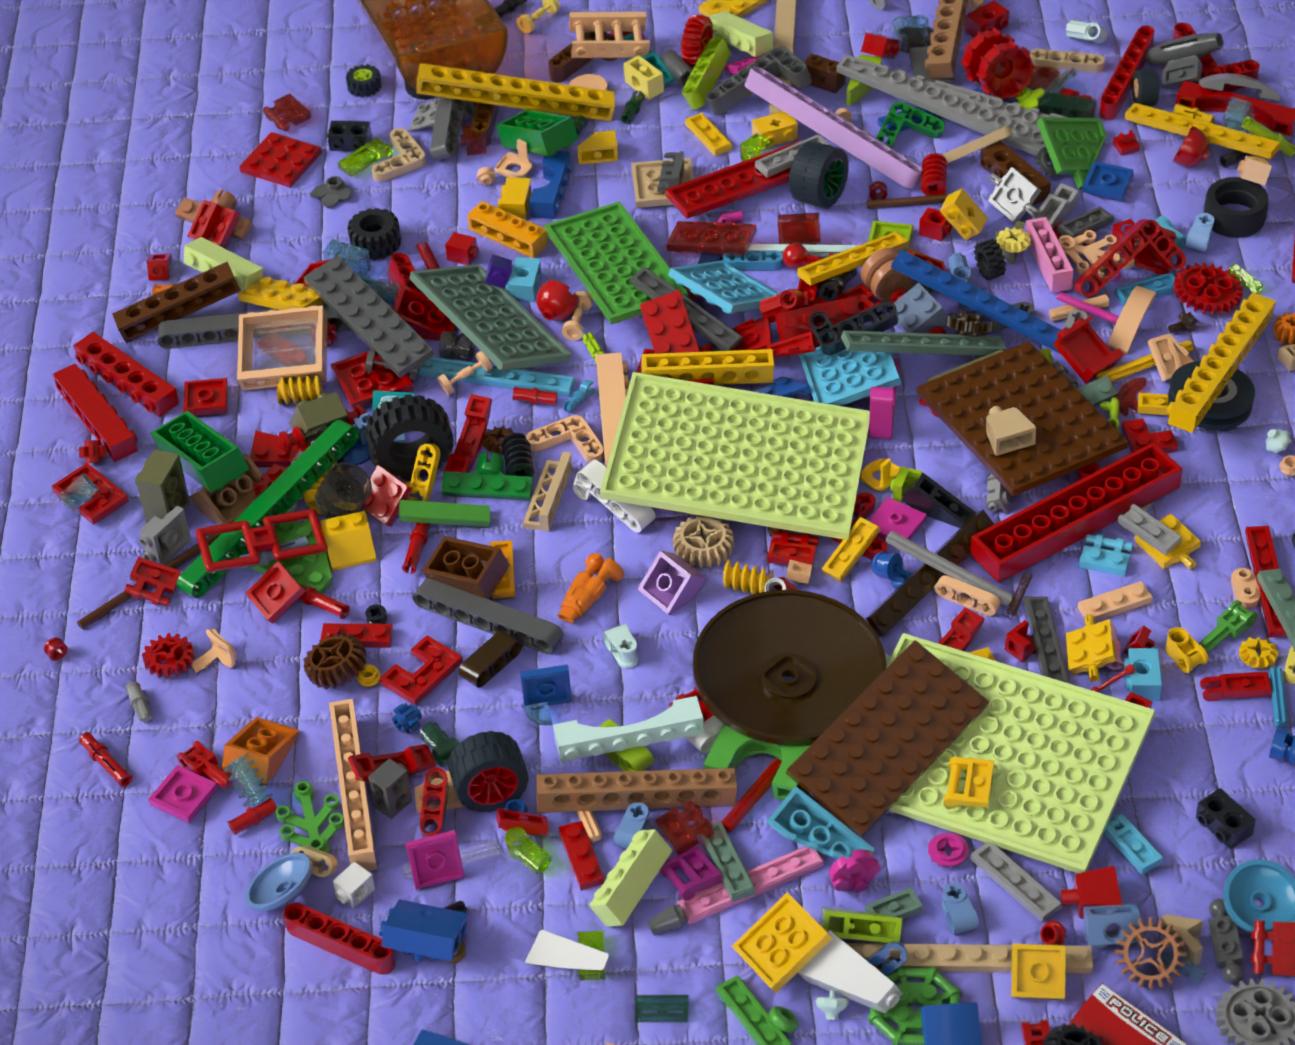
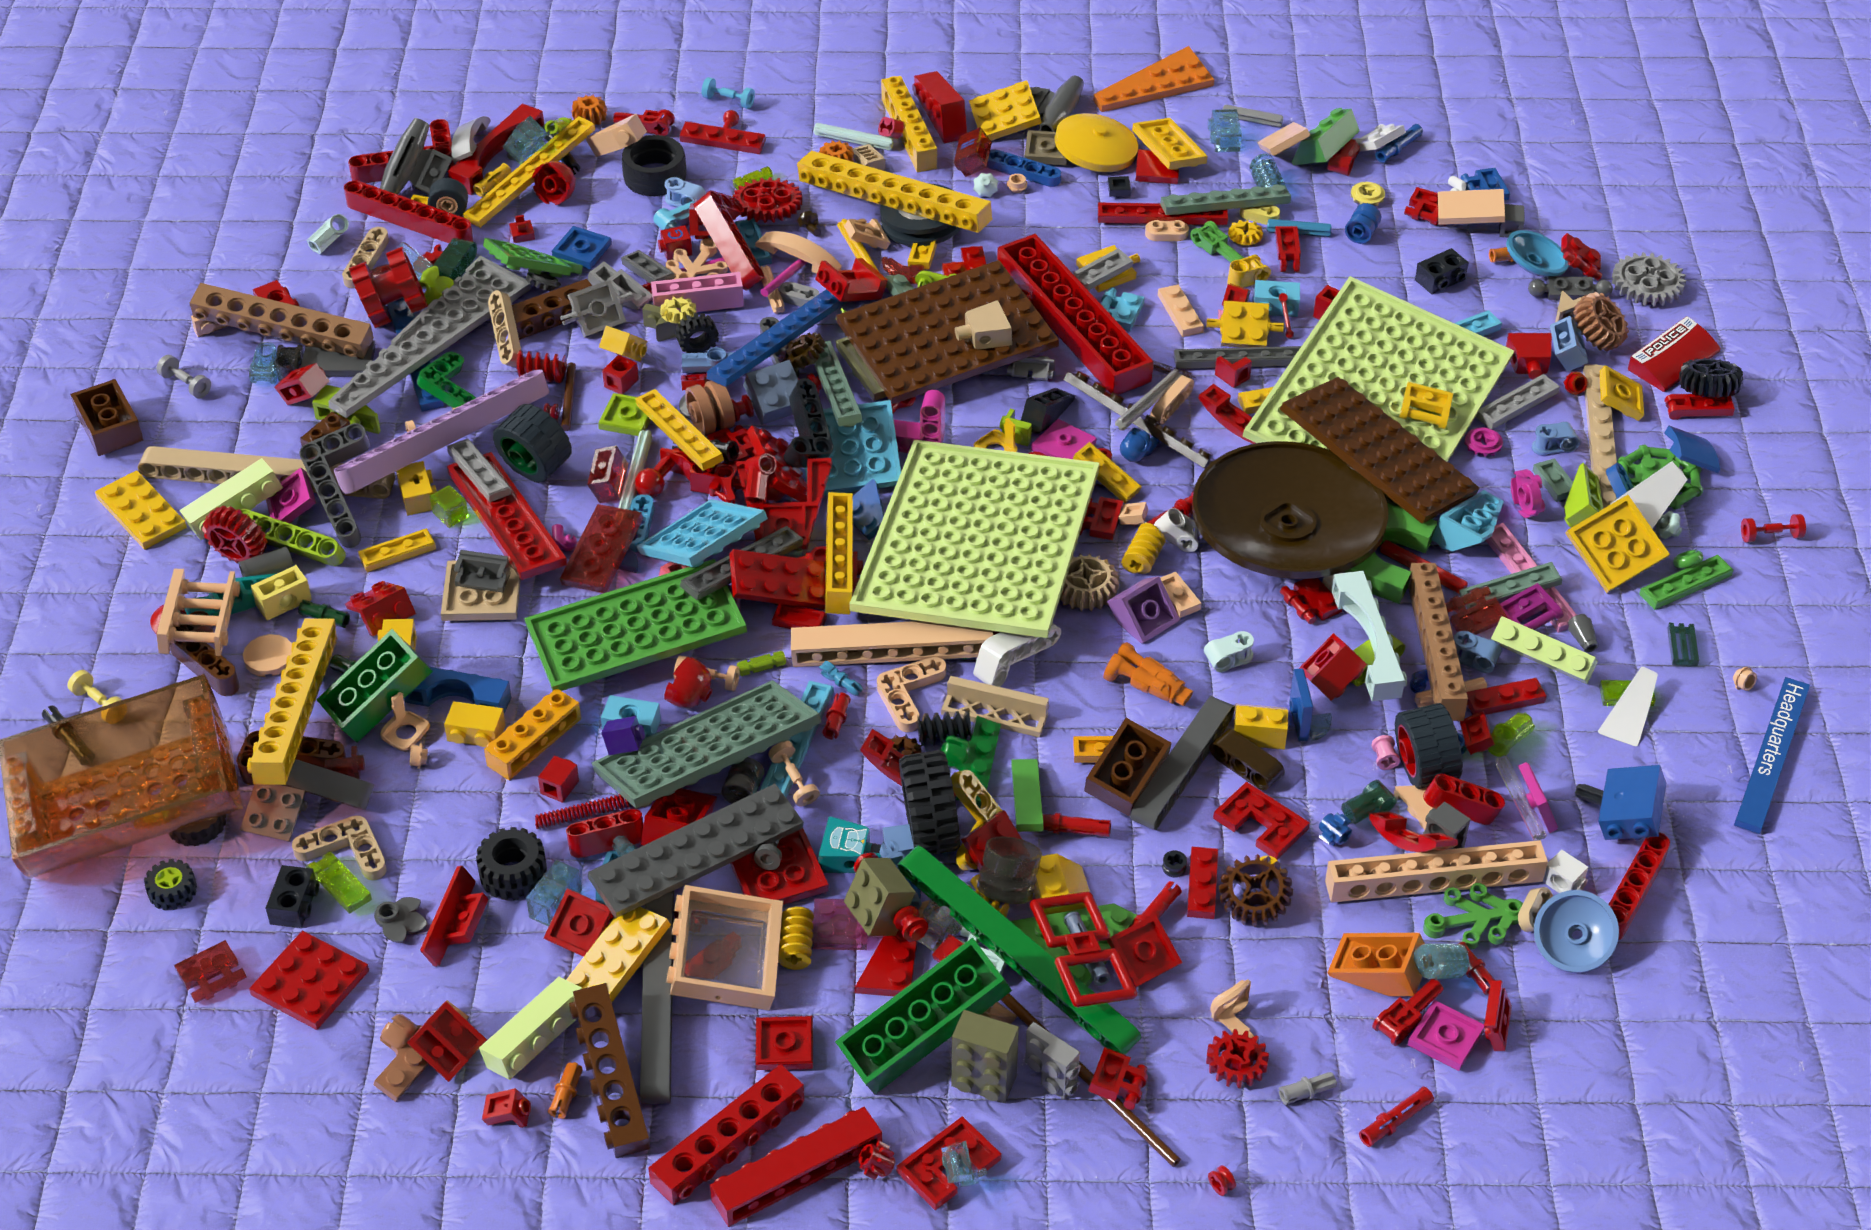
camera: 90 degrees left, 0 degrees up
none -> red bracket [345,581,416,636]
none -> red bracket [420,866,489,966]
none -> light nougat plate [1160,572,1202,618]
none -> yellow slope [1234,703,1288,750]
none -> red slope [1299,633,1367,701]
none -> red plate [1484,980,1512,1051]

